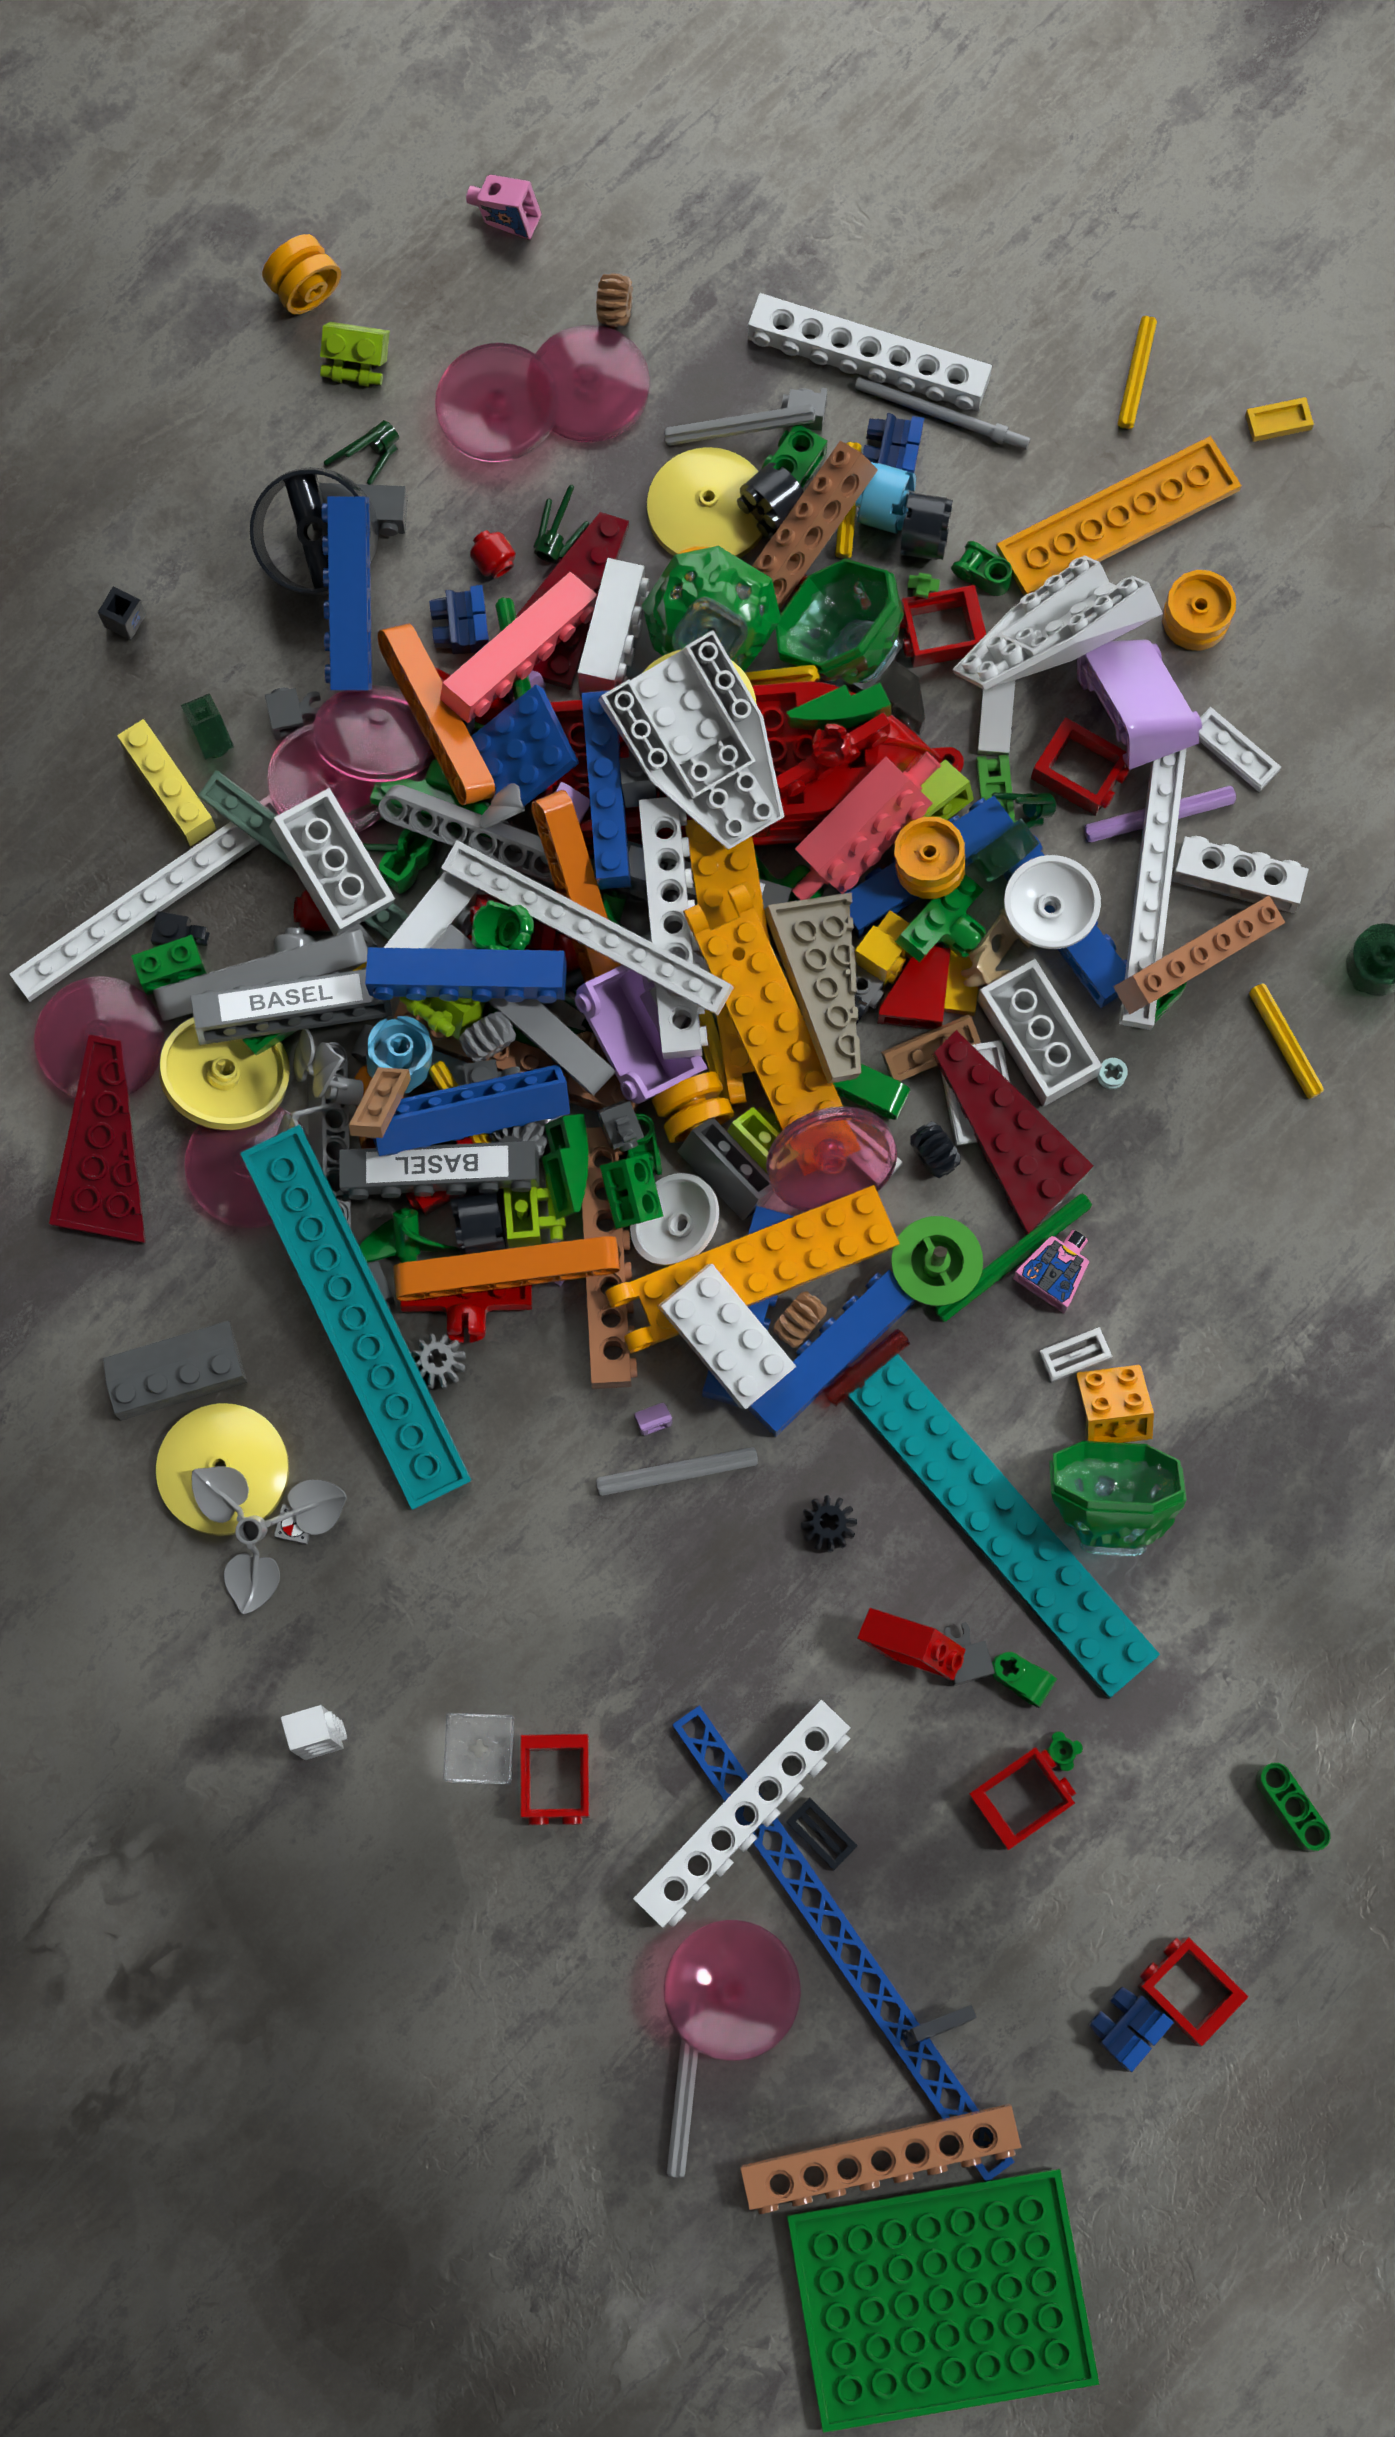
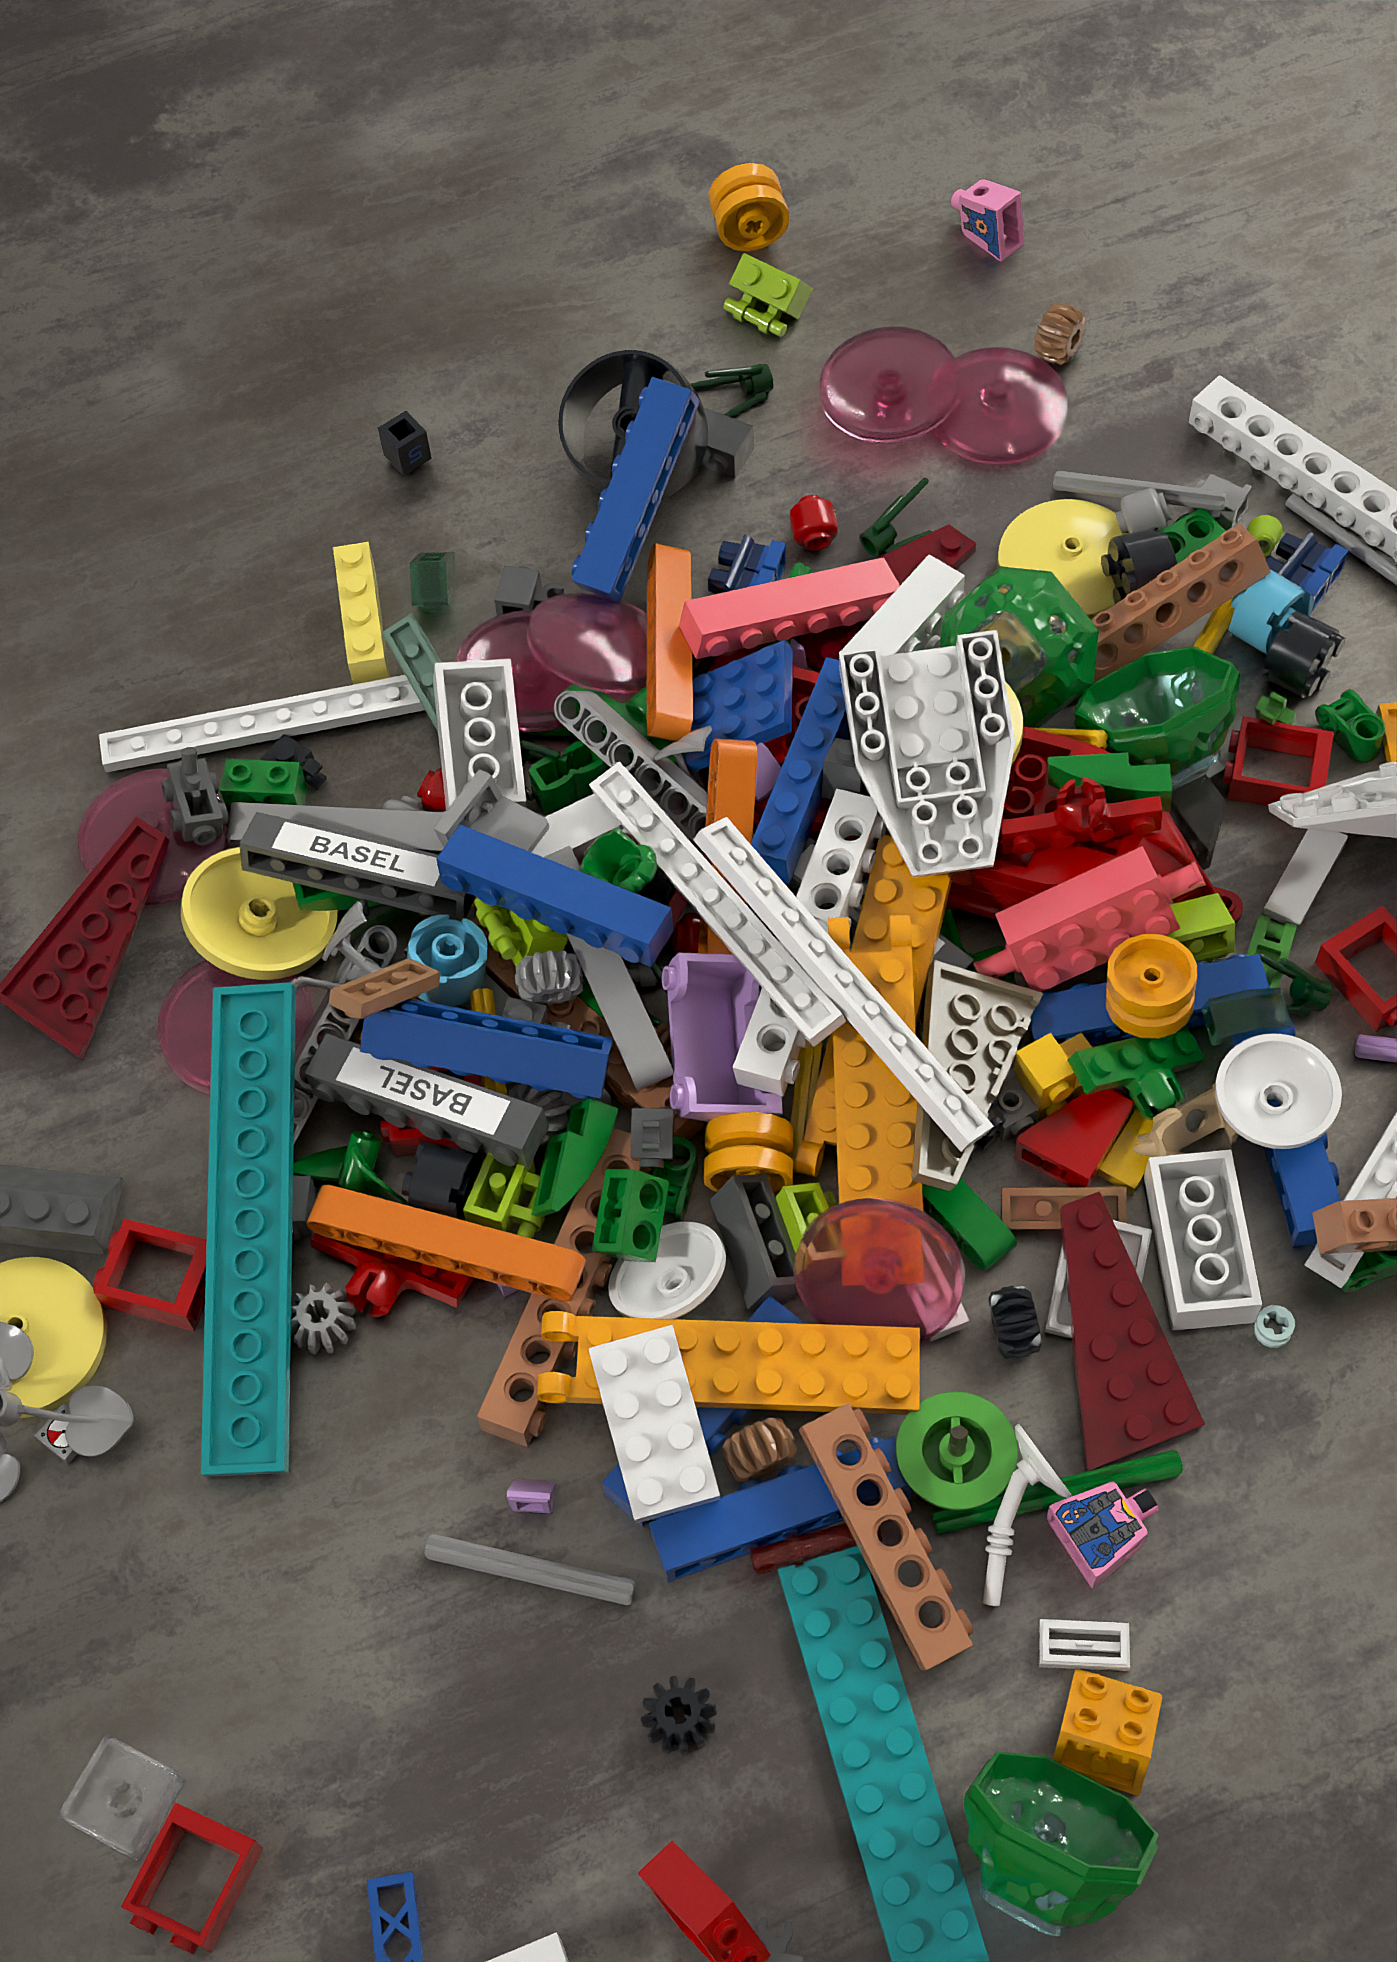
camera: 30 degrees right, 15 degrees down
none -> red window [93,1218,207,1331]
none -> dark grey brick [161,747,228,845]
none -> light grey bracket [433,769,550,852]
none -> white plate [693,817,994,1152]
none -> nougat brick [799,1403,974,1670]
none -> white dish [982,1424,1072,1606]
none -> light grey head [1115,487,1172,533]
none -> lime cone [1247,515,1283,557]

